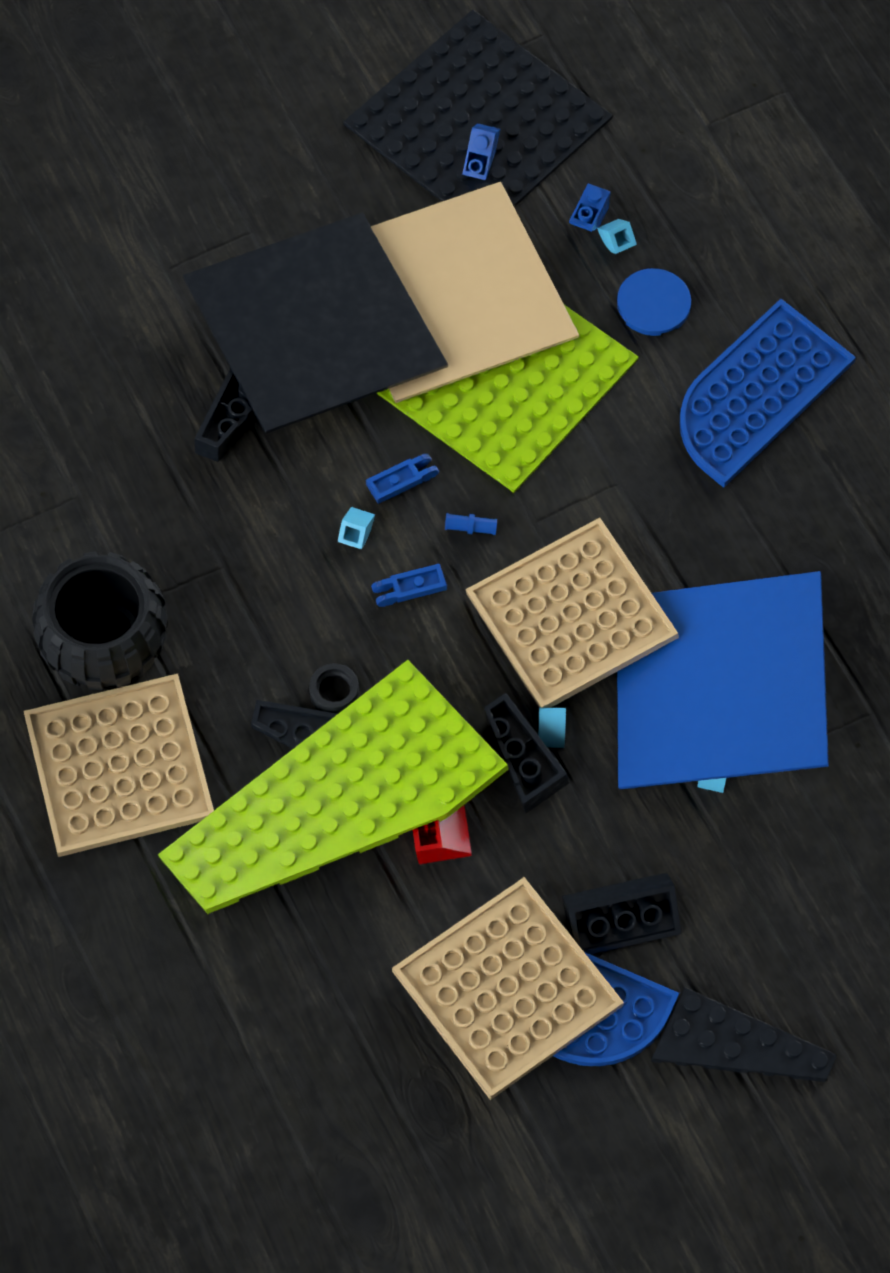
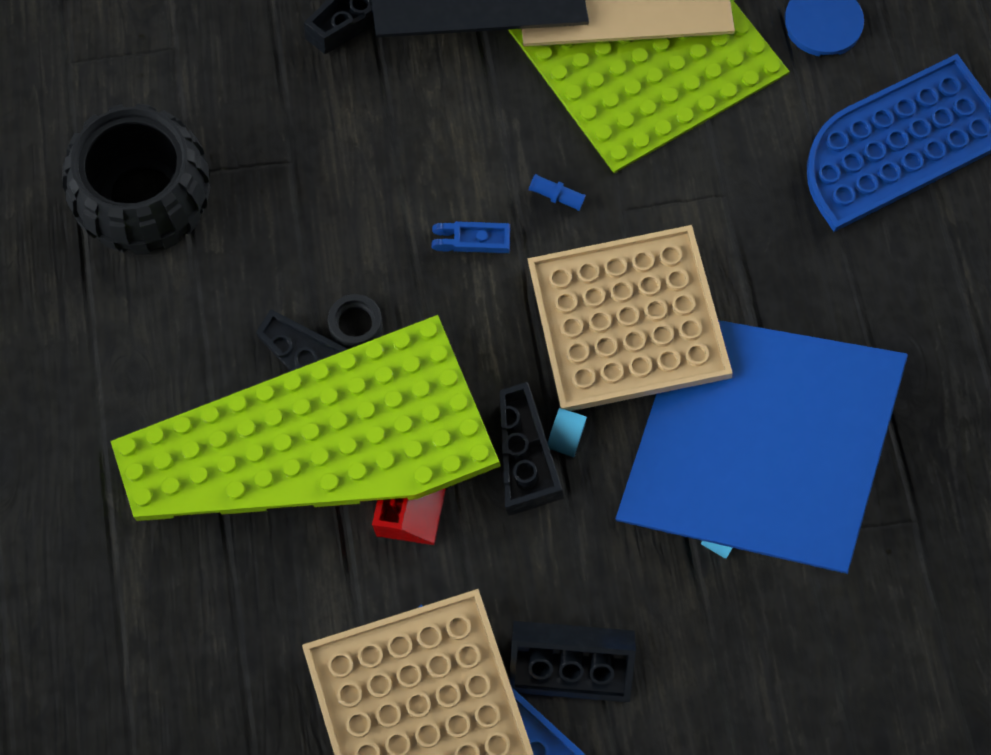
camera: 15 degrees right, 5 degrees up
tan plate [24,674,214,857] -> none
medium azure brick [338,507,375,549] -> none
blue hinge [366,453,439,504] -> none

